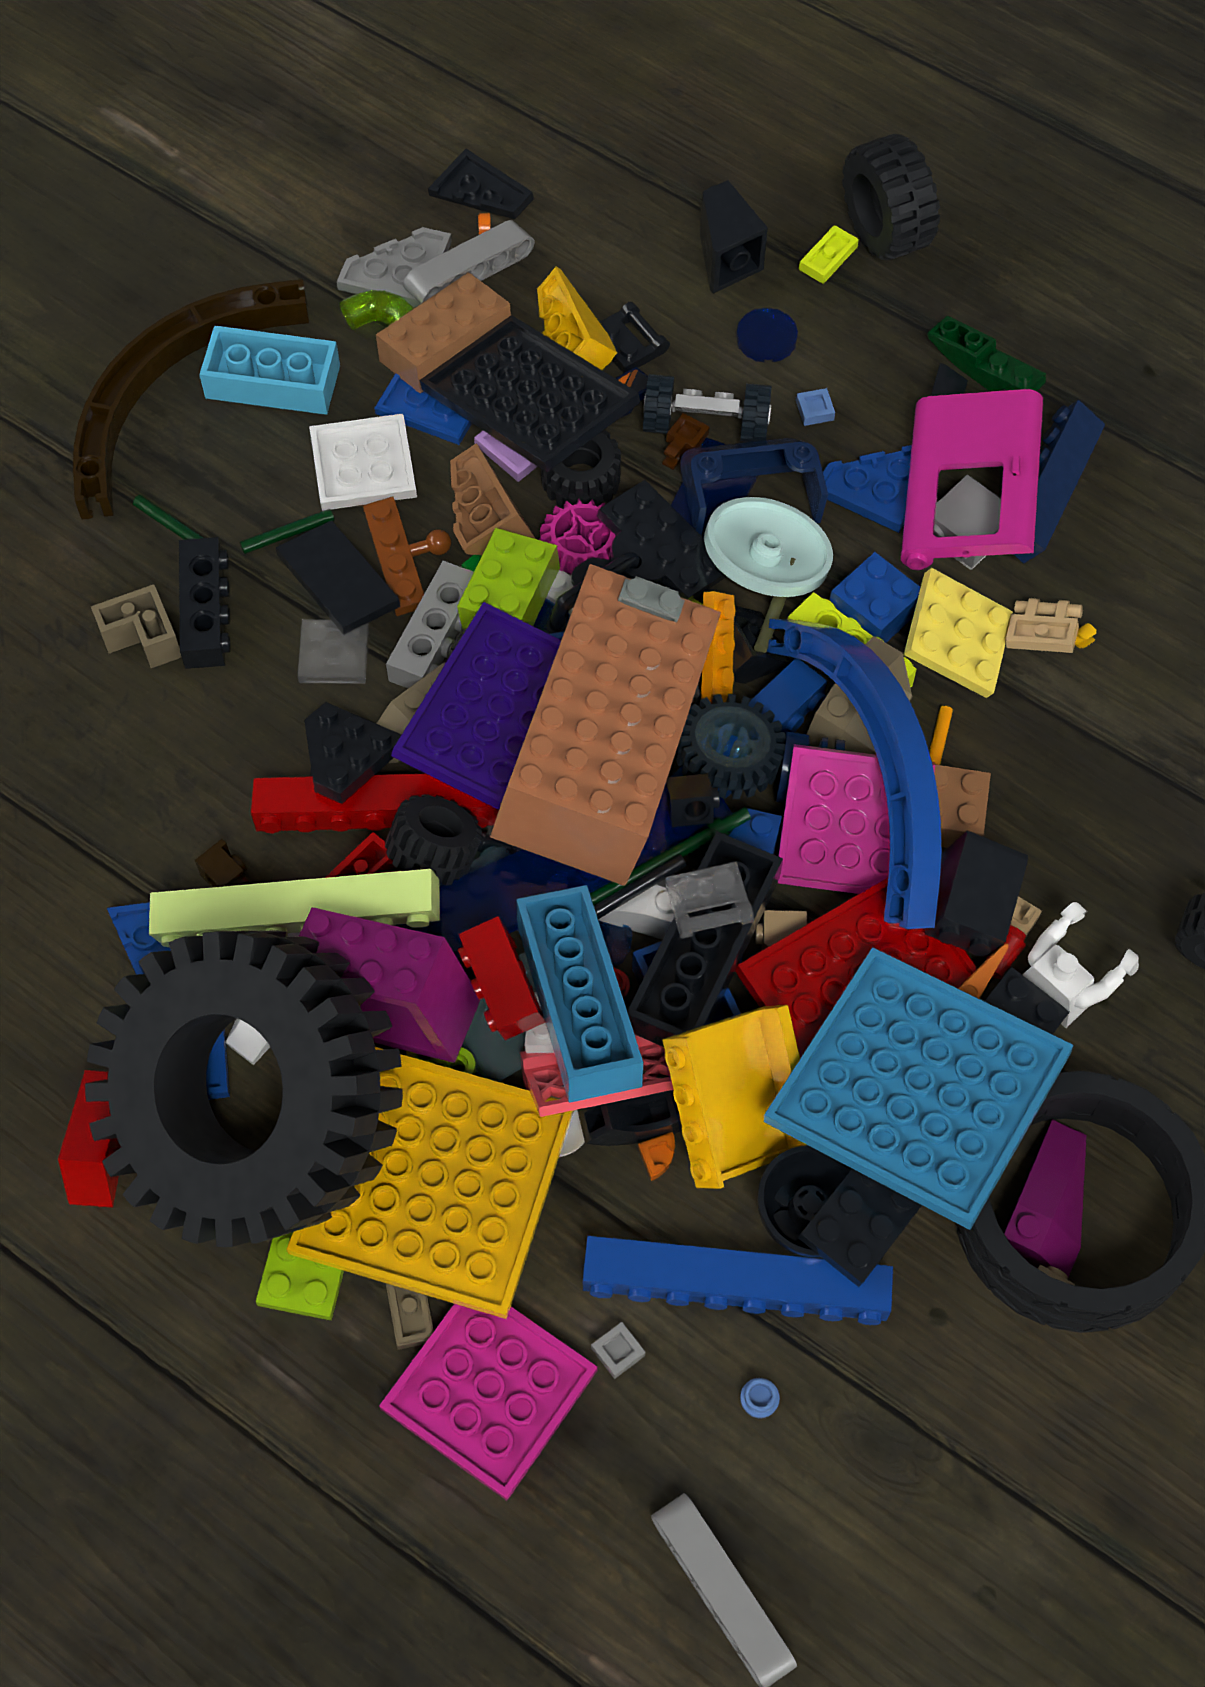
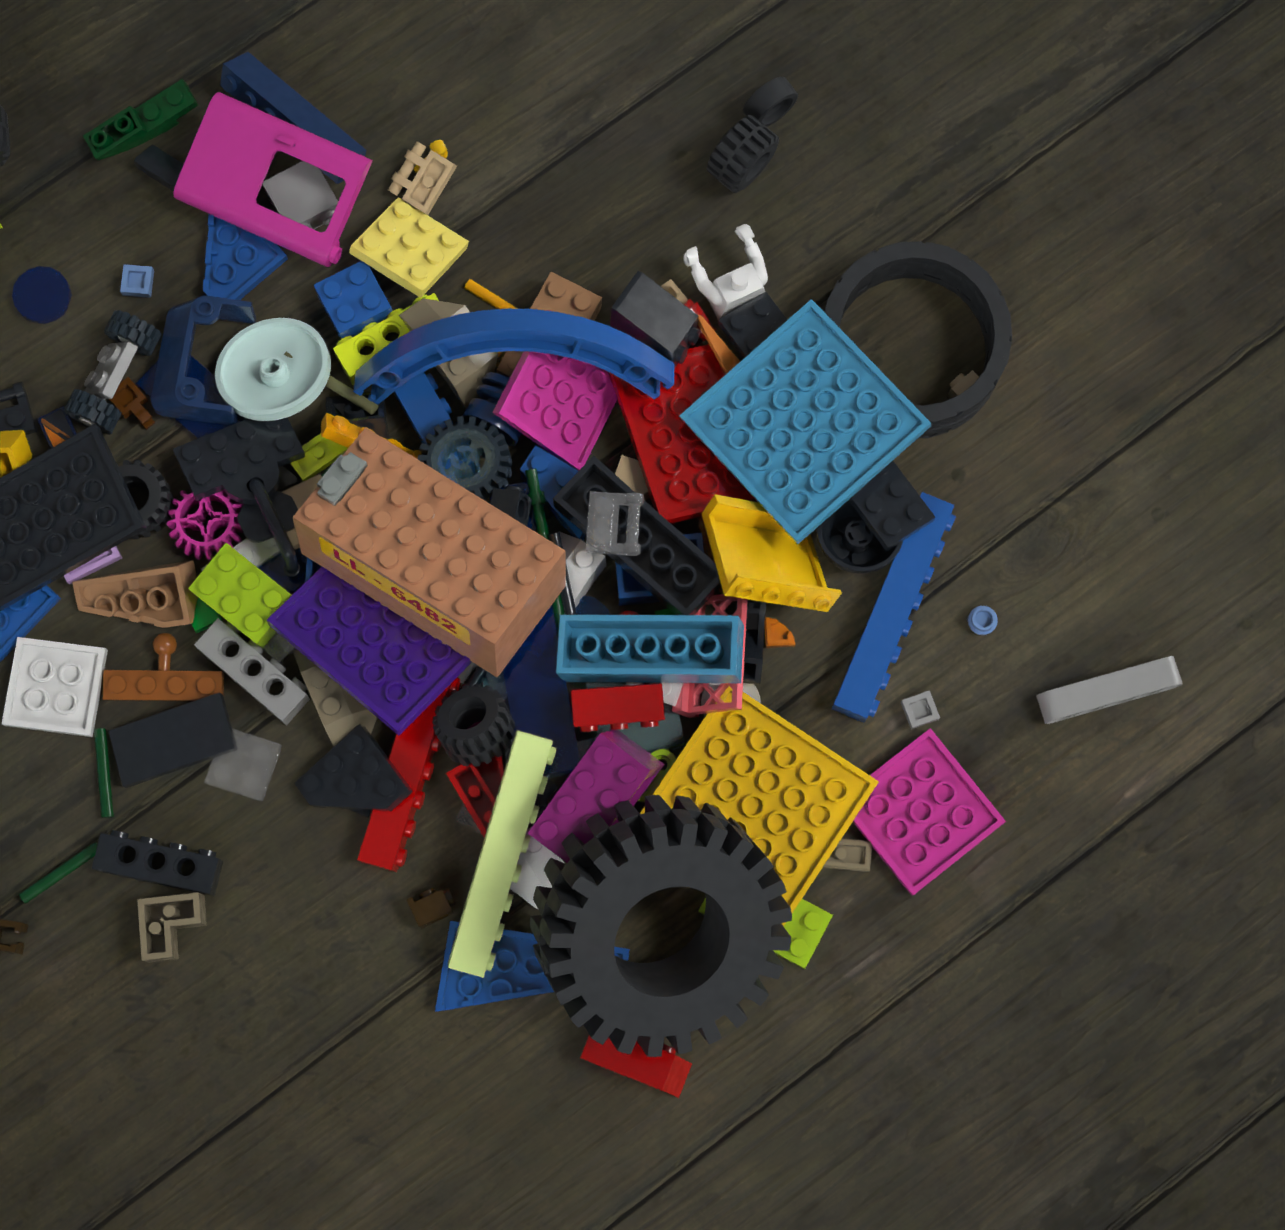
camera: 75 degrees left, 15 degrees up
magenta wedge [1003,1120,1087,1280] -> none

